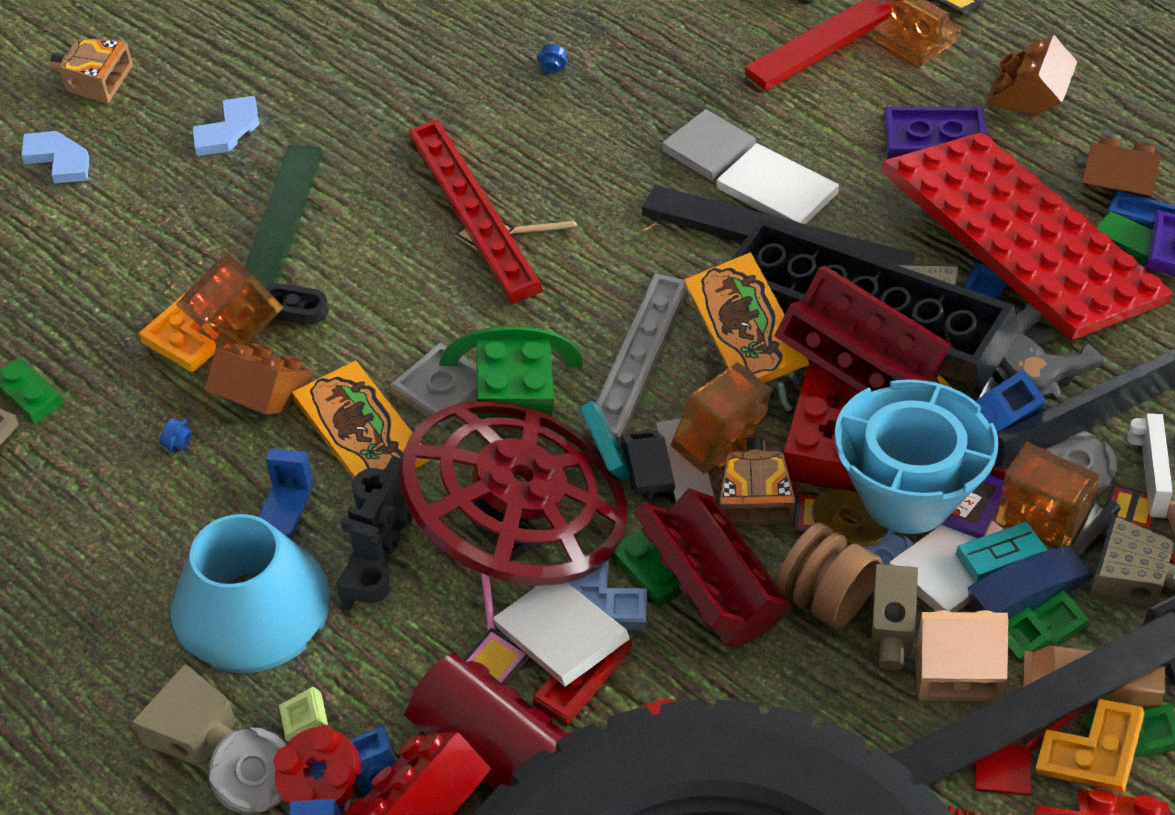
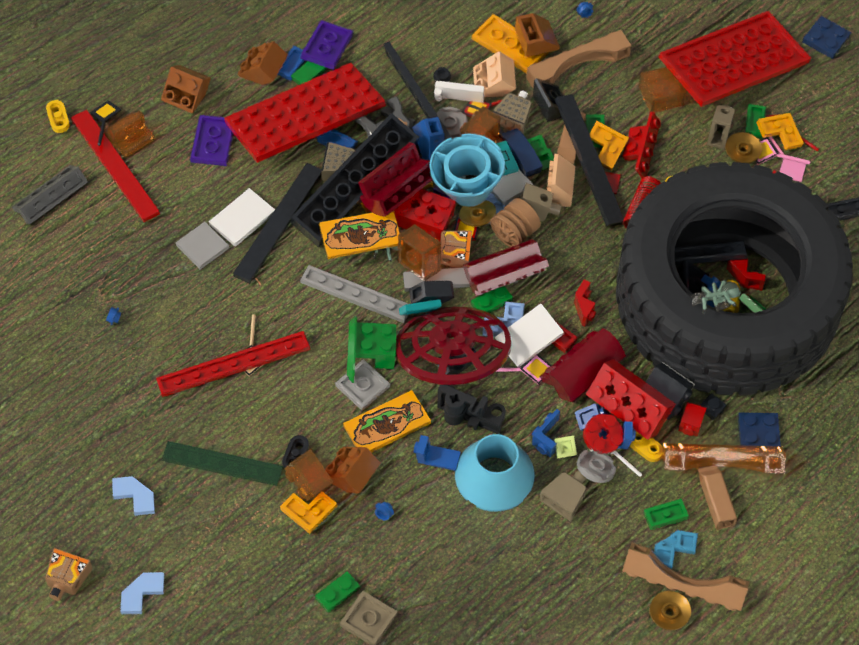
camera: 90 degrees left, 10 degrees up
none -> blue bracket [532,409,560,458]

